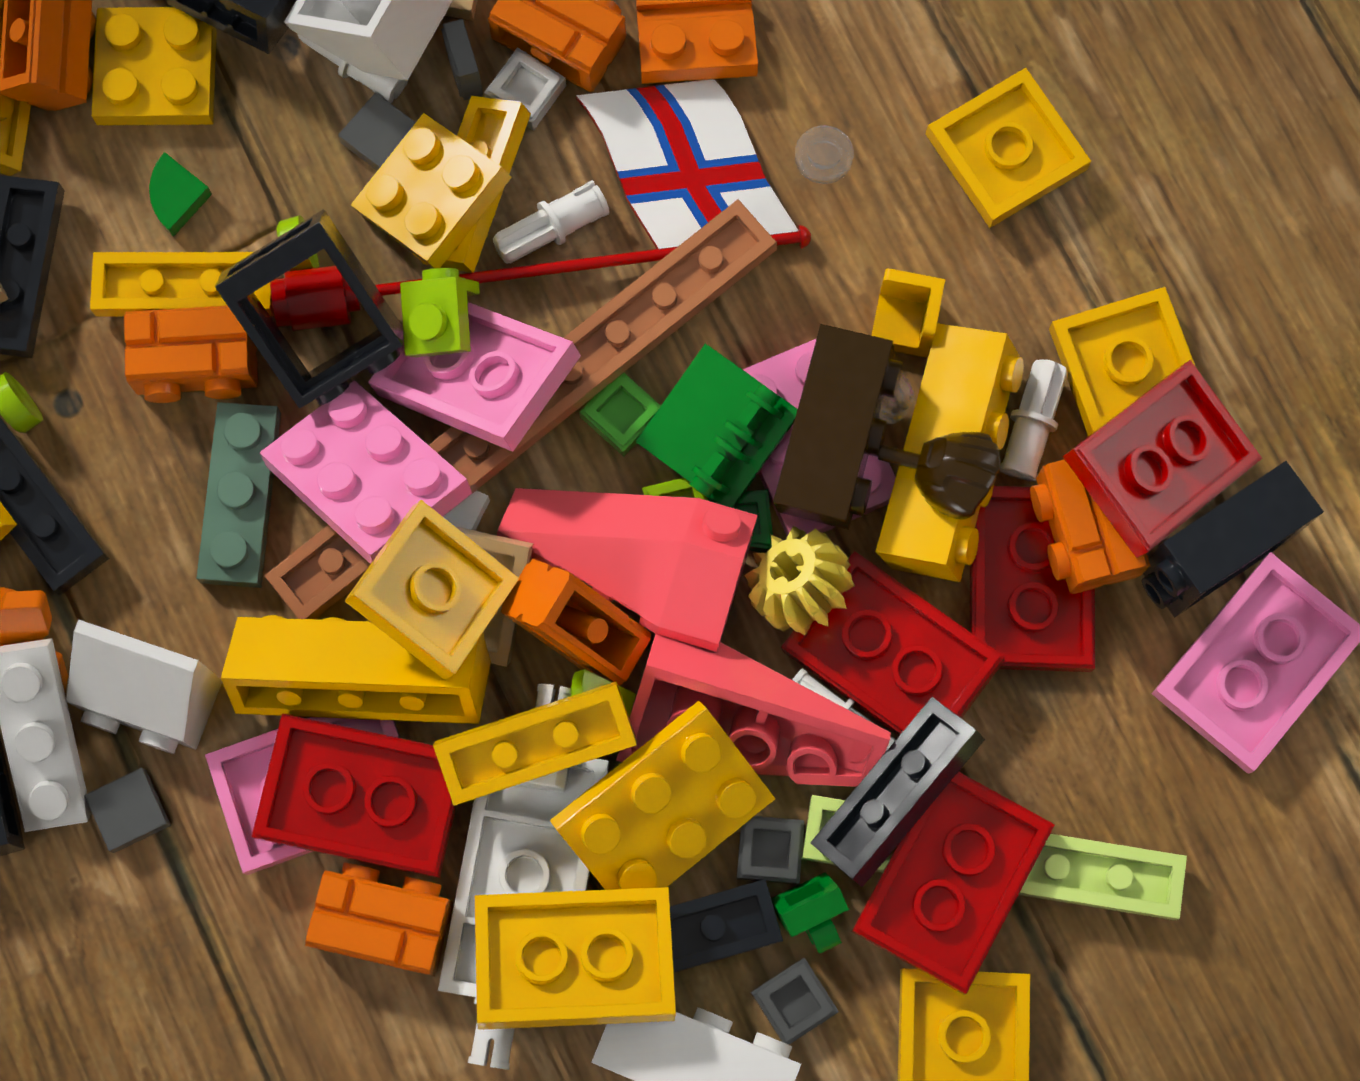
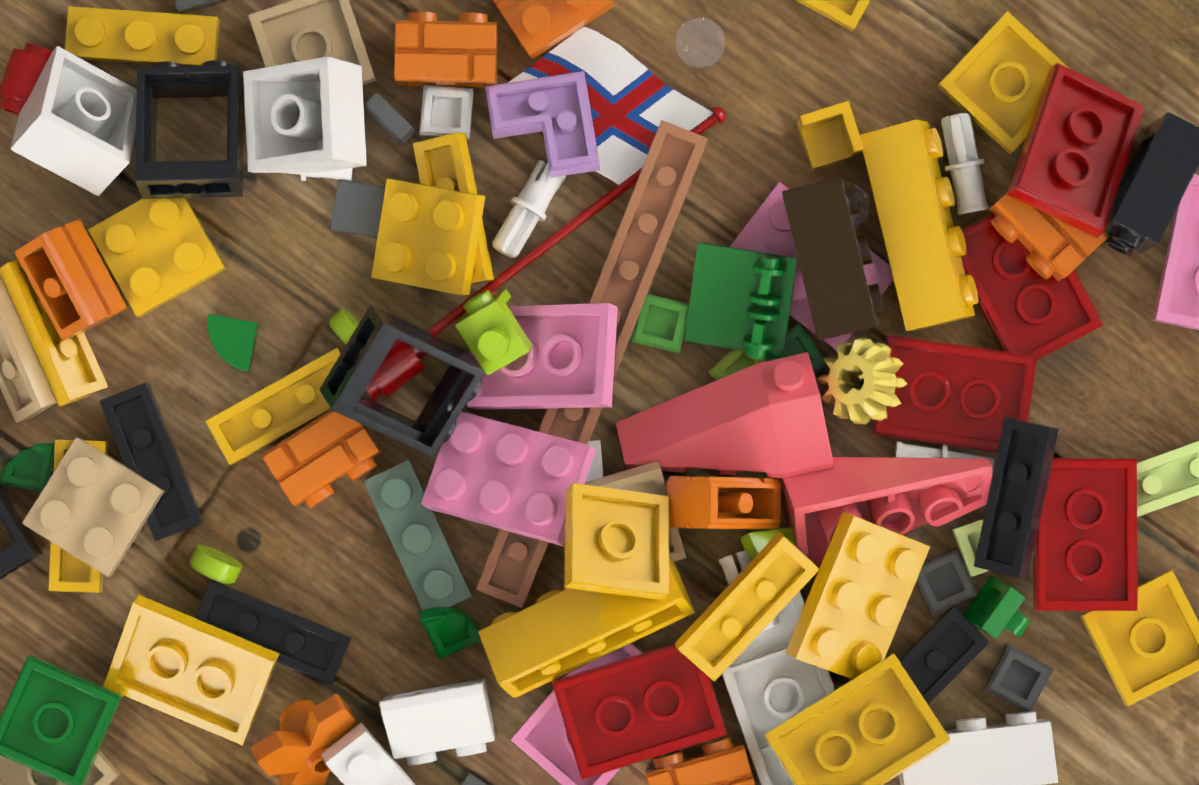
camera: 30 degrees left, 10 degrees up
dark brown piece [878,432,1000,520] -> none
none -> green tile [418,607,482,659]
none -> lavender tile [485,71,600,178]

